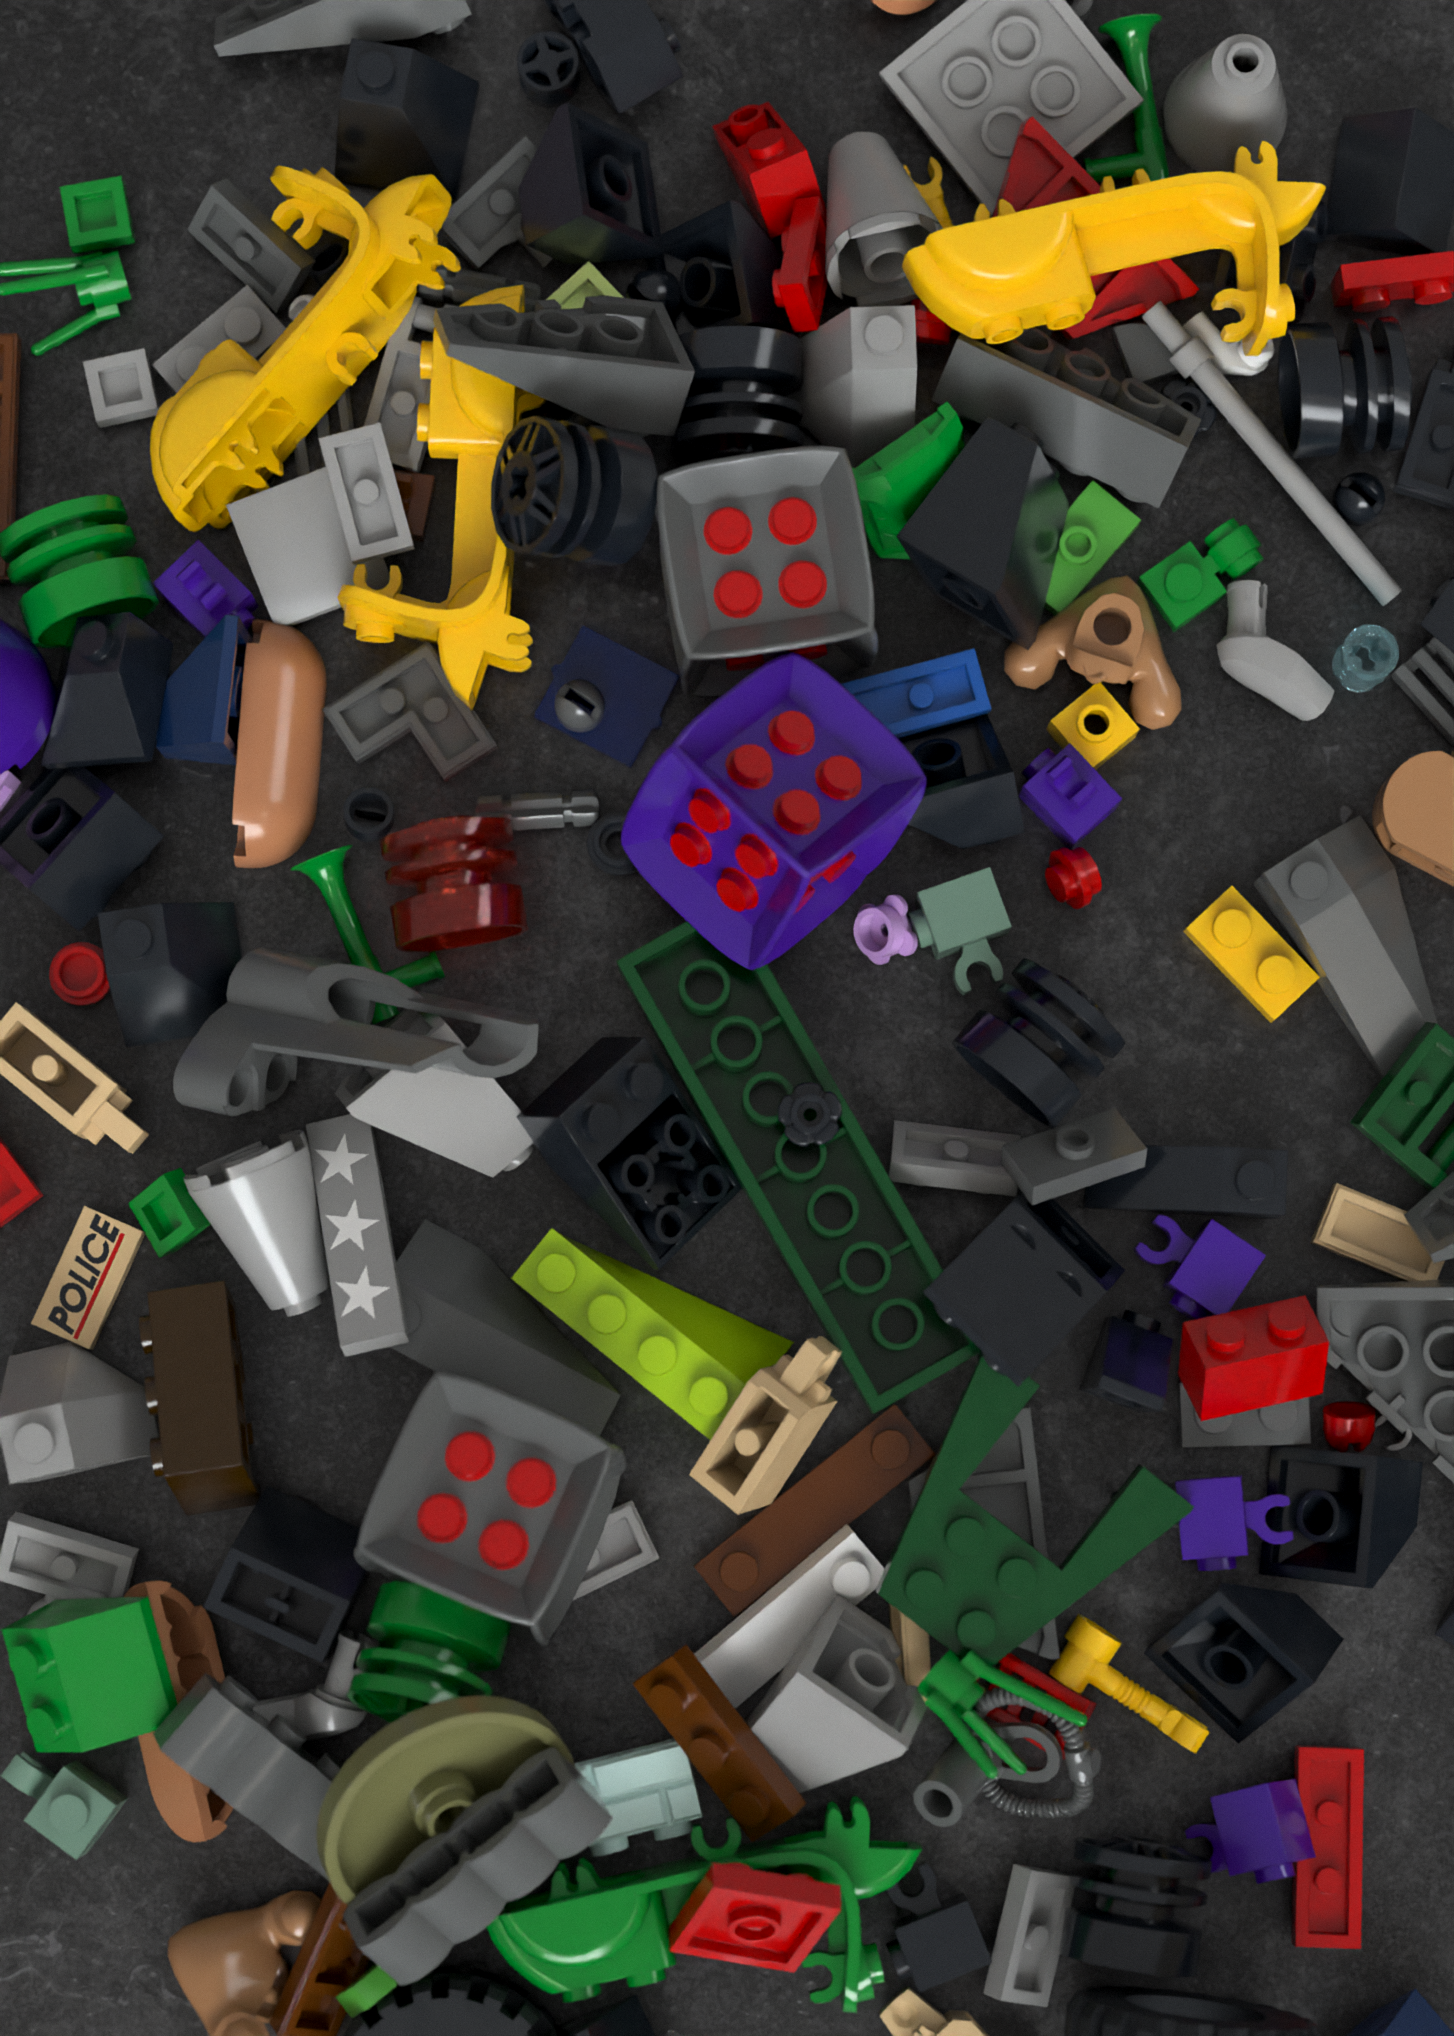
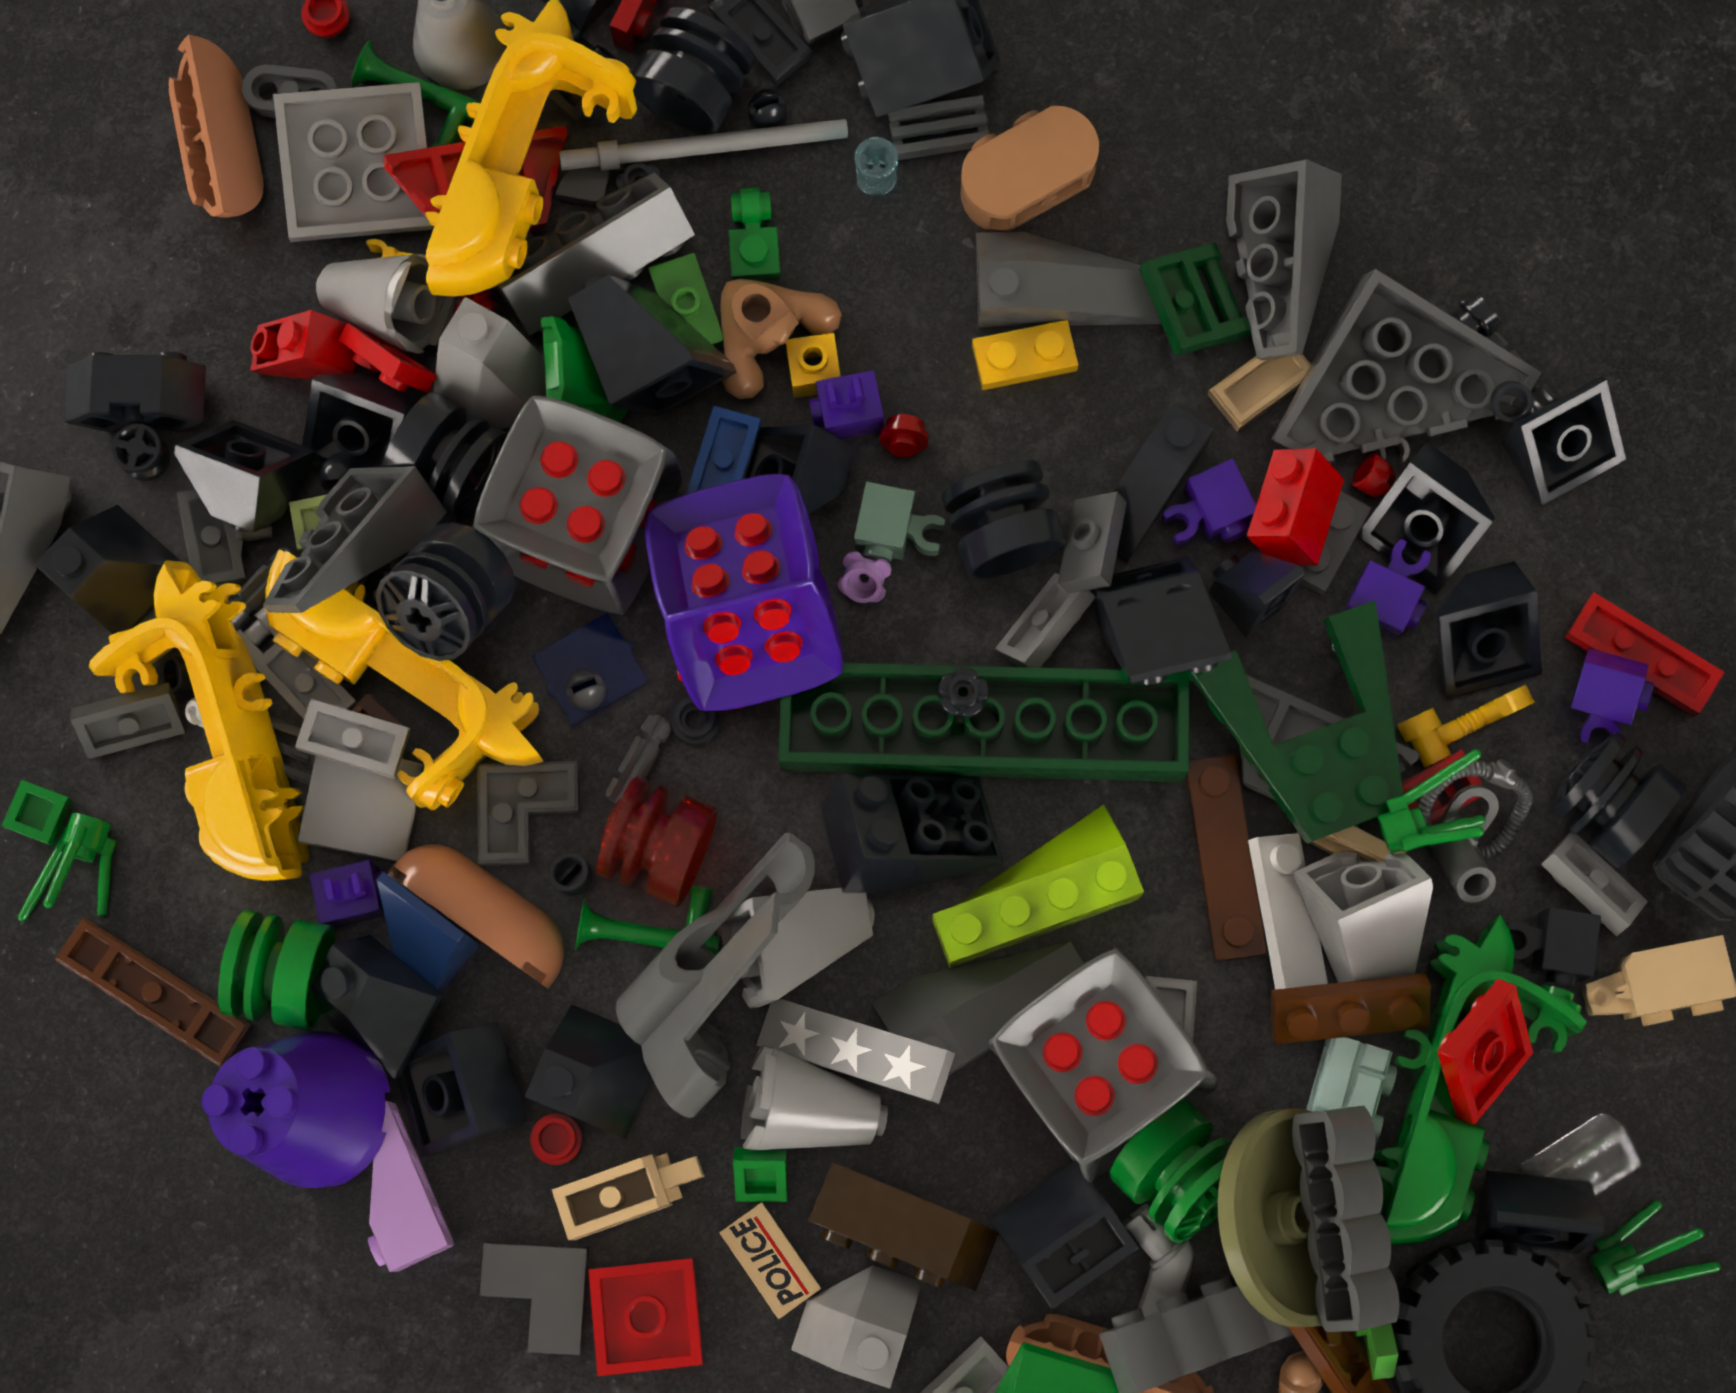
camera: 55 degrees left, 5 degrees down
light grey plate [83,348,160,428] -> none
light grey plate [152,285,286,394] -> none
tan hinge [689,1336,842,1514] -> none
white arm [1183,312,1274,376] -> none
light grey arm [1216,580,1335,721] -> none

